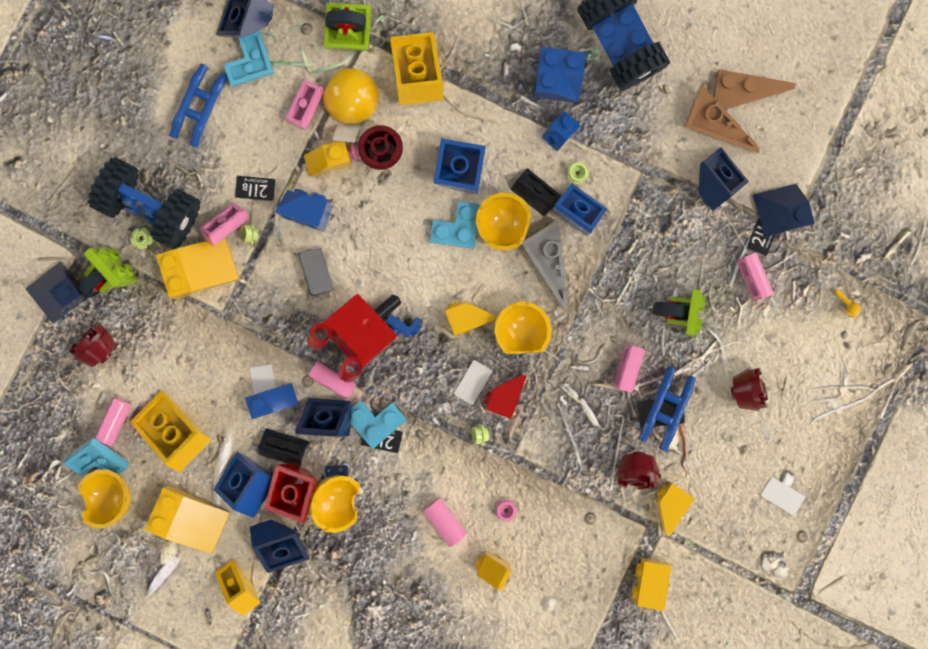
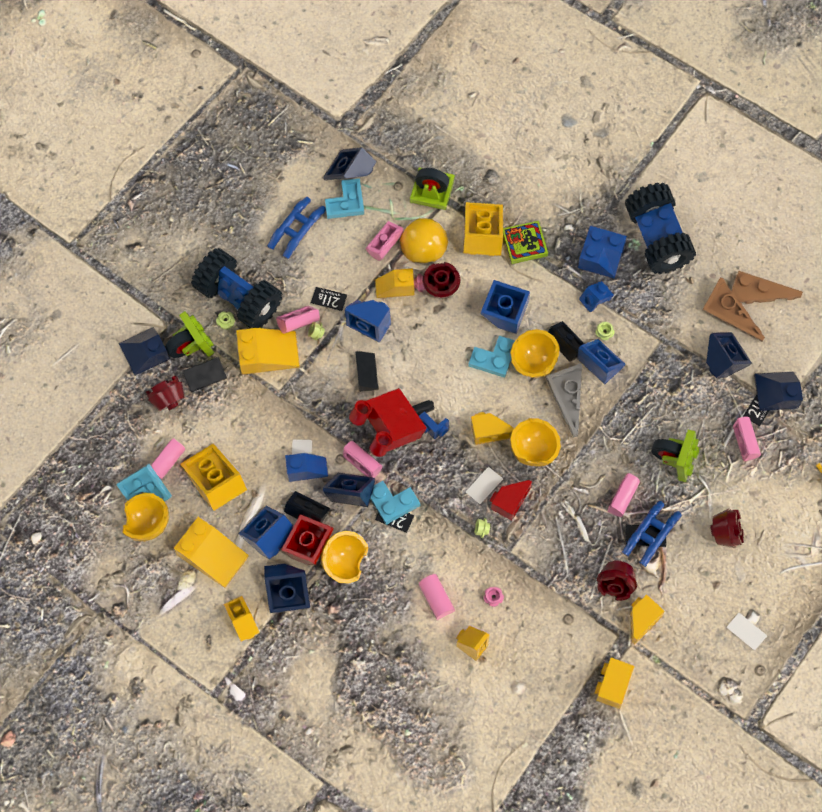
camera: 15 degrees right, 20 degrees down
none -> black slope [183,357,227,393]
none -> tile [503,221,548,264]

